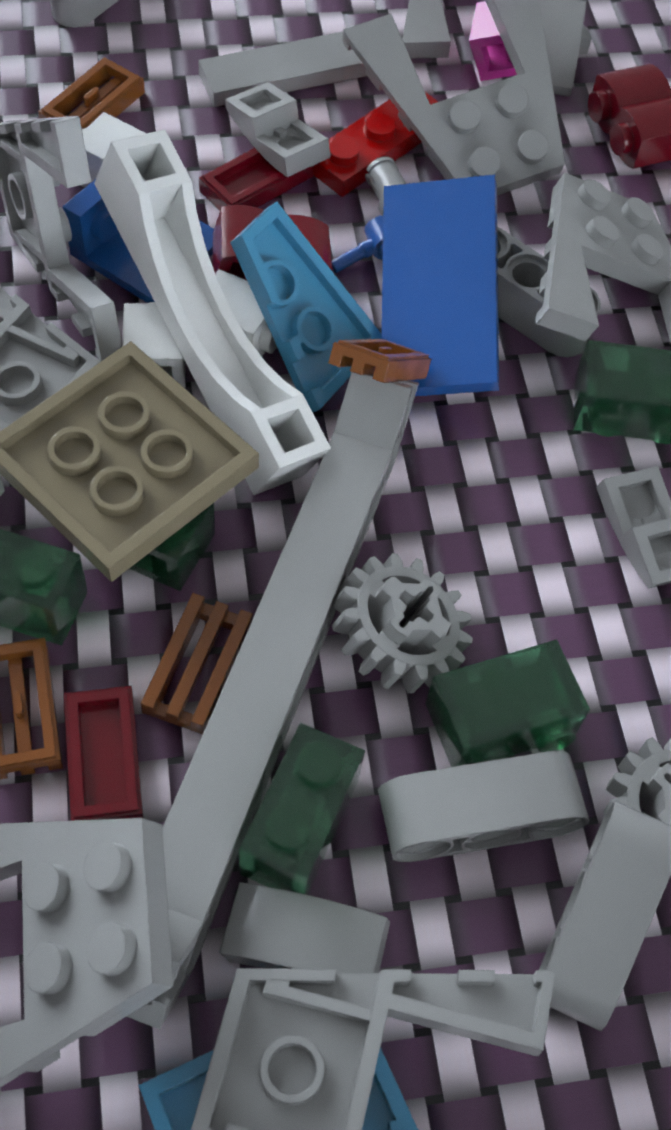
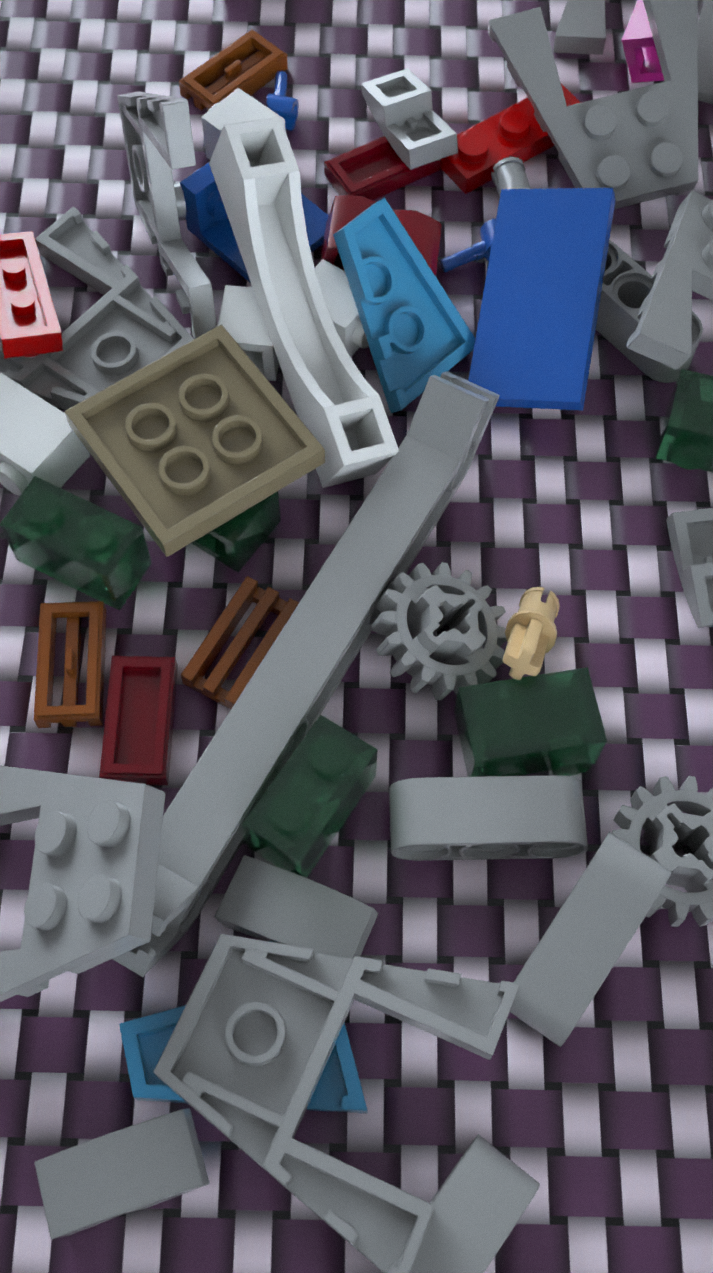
camera: 15 degrees right, 5 degrees up
light grey tile [198,32,367,107] -> none
dark orange tile [328,339,432,383] -> none
none -> blue hand [266,71,299,131]
none -> tan axle [502,587,560,680]

